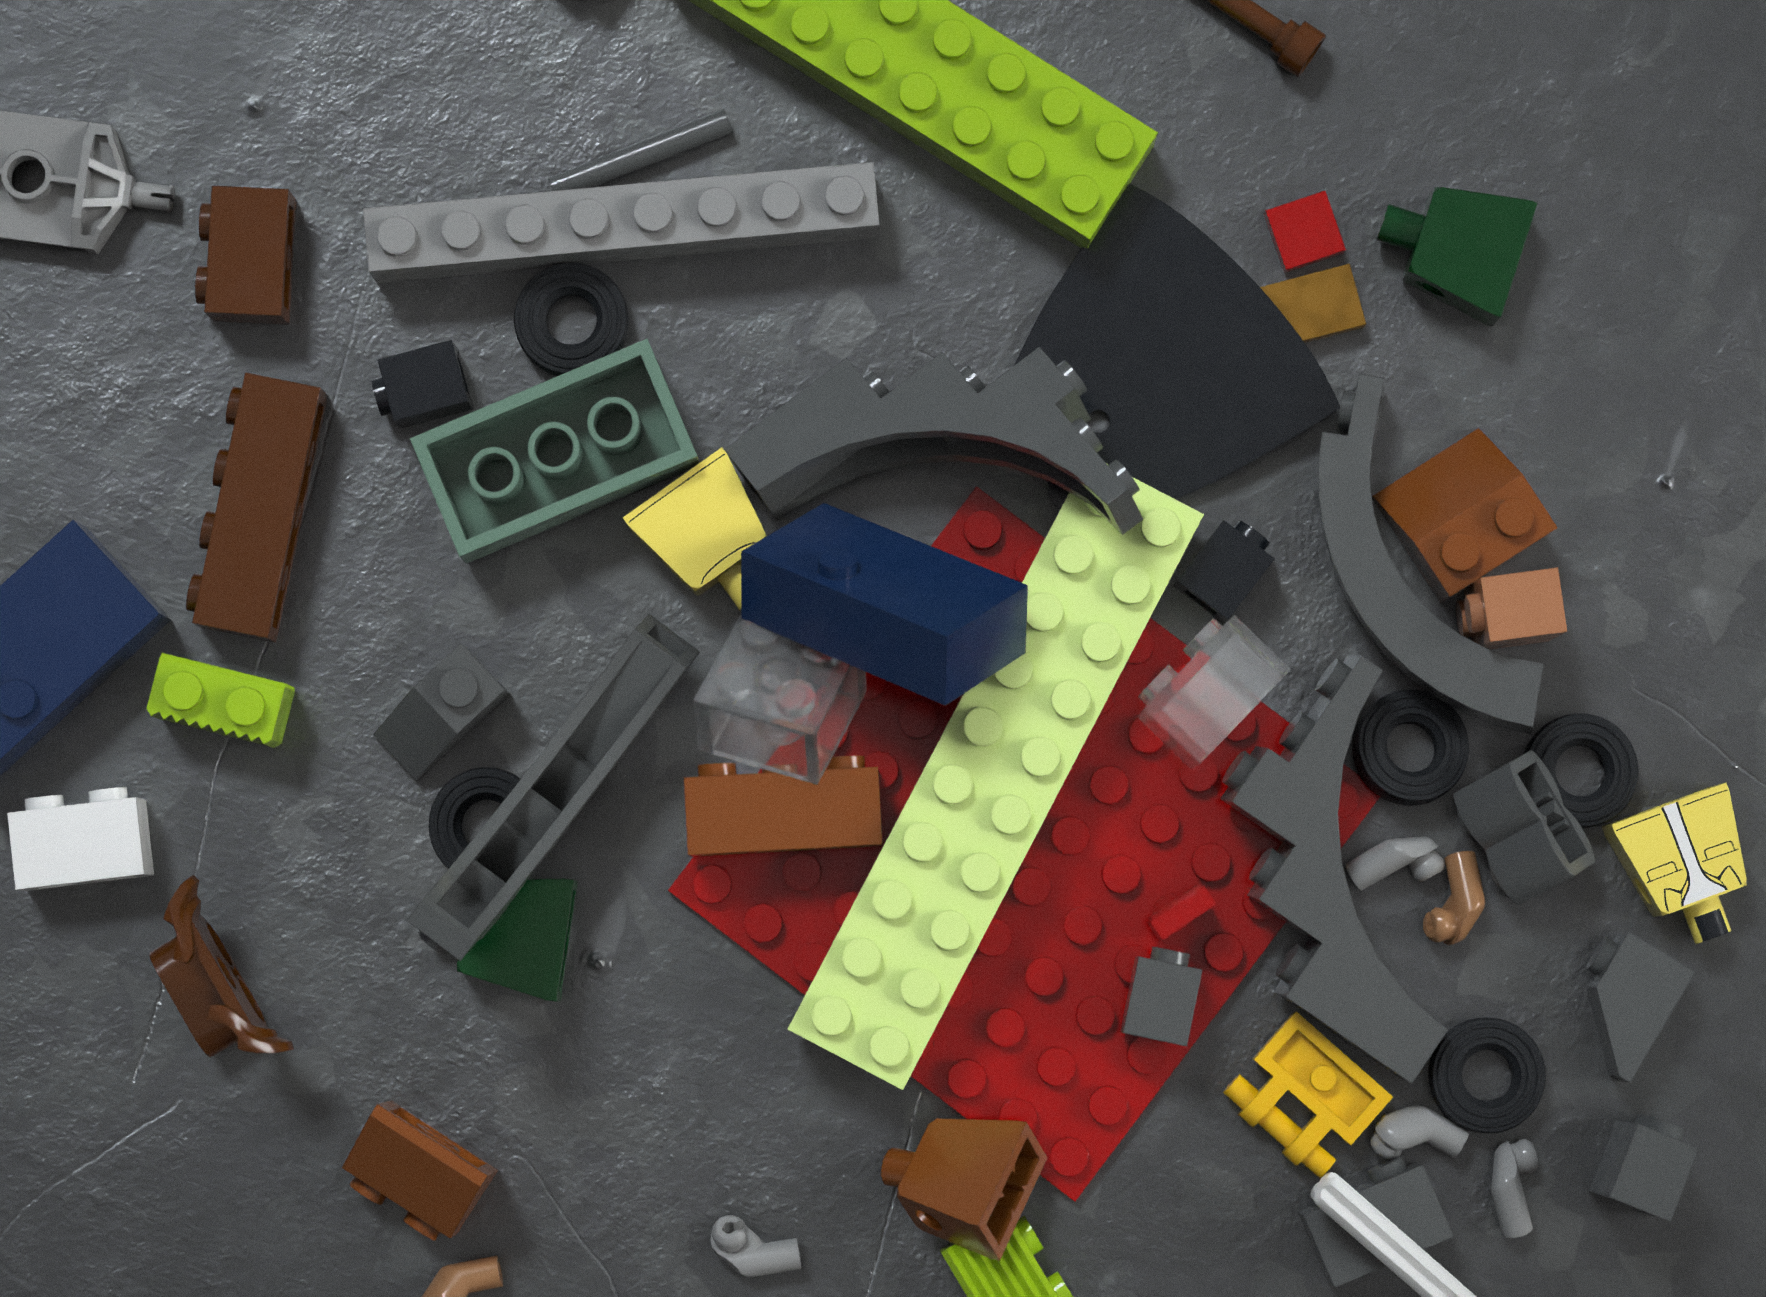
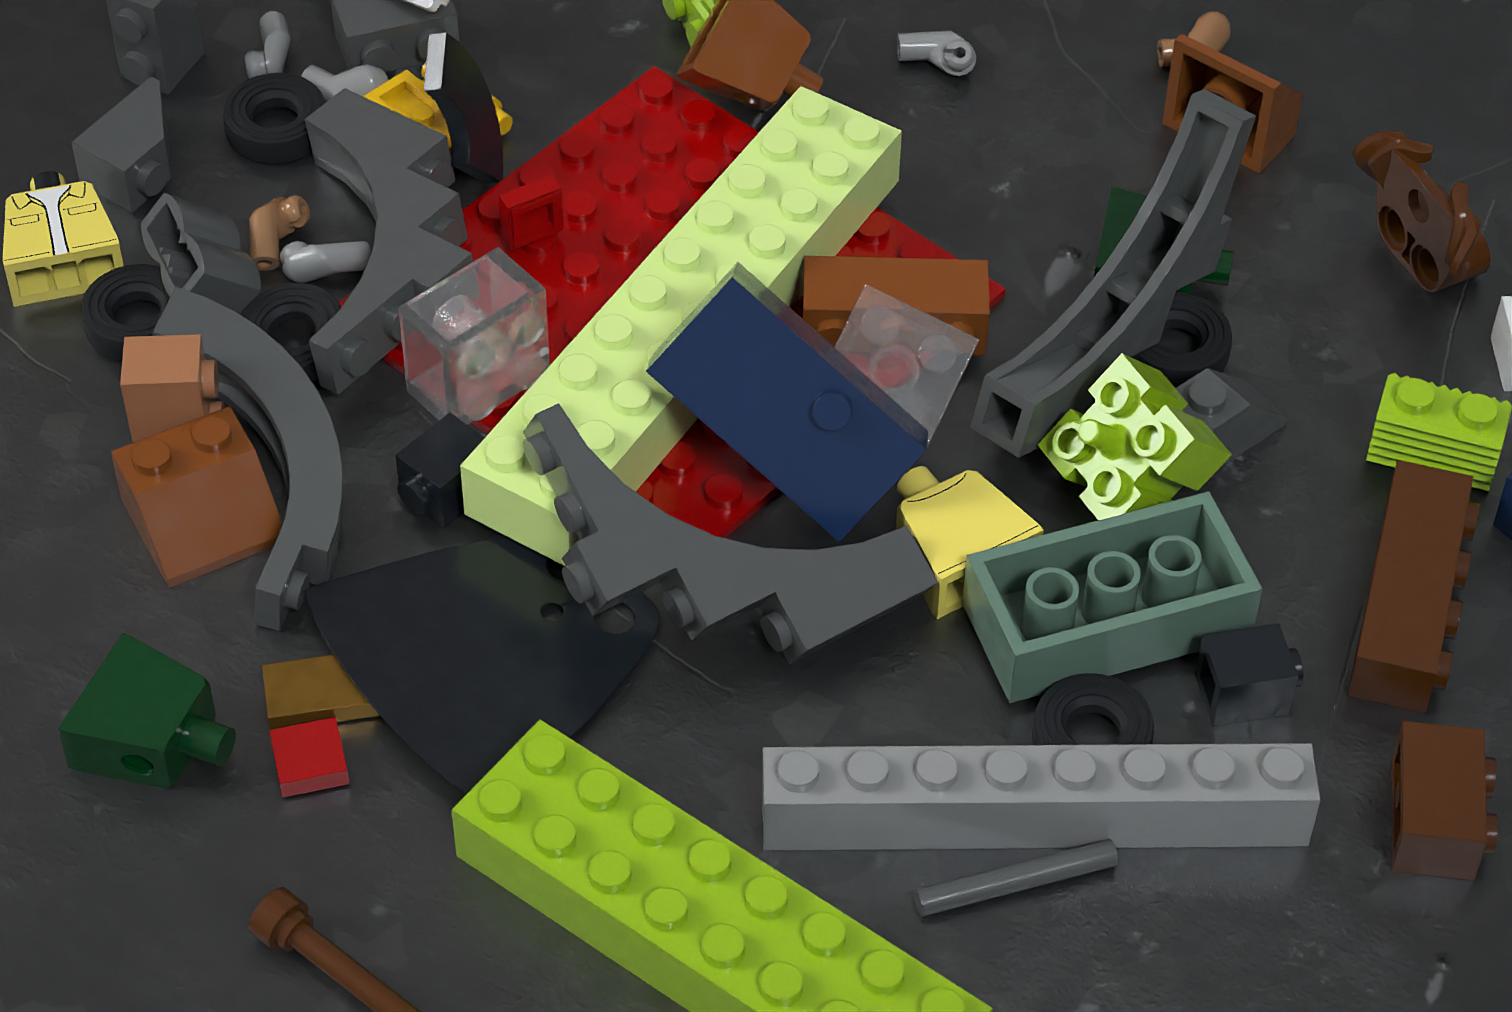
camera: 175 degrees left, 35 degrees down
dark grey brick [1120,946,1202,1046] -> none
none -> black tile [424,32,503,184]
none -> lime brick [1038,353,1232,520]

